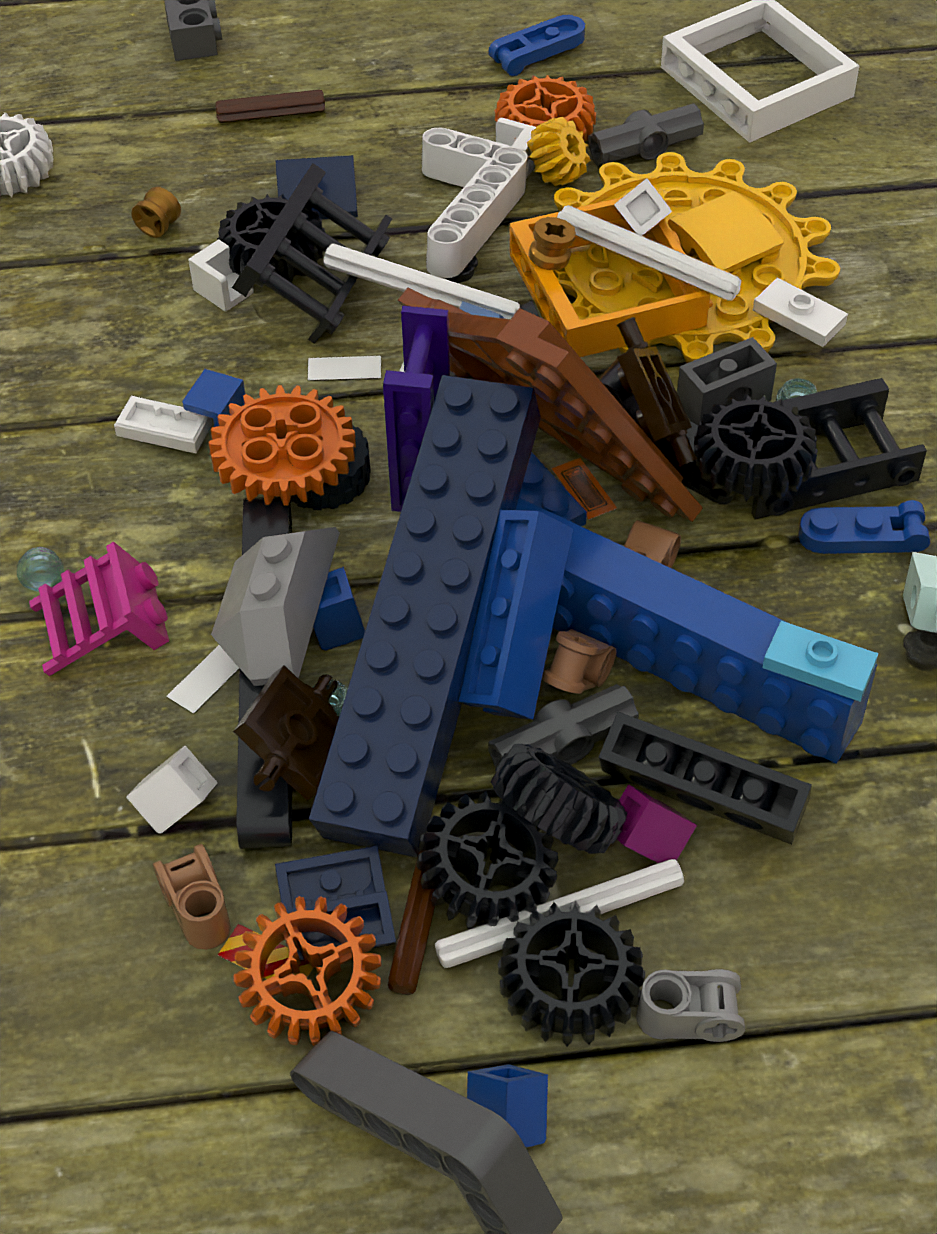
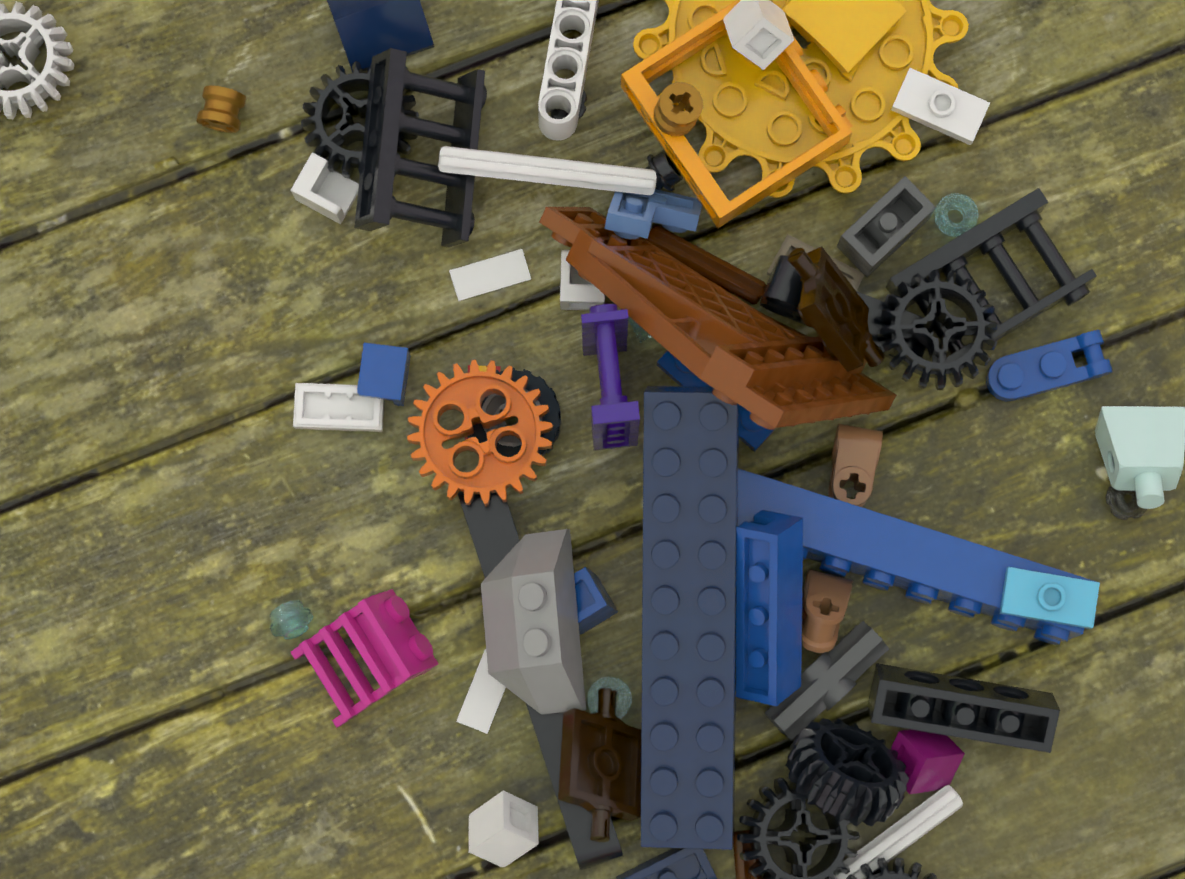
camera: 15 degrees left, 30 degrees up
white axle [557,205,741,301] -> none

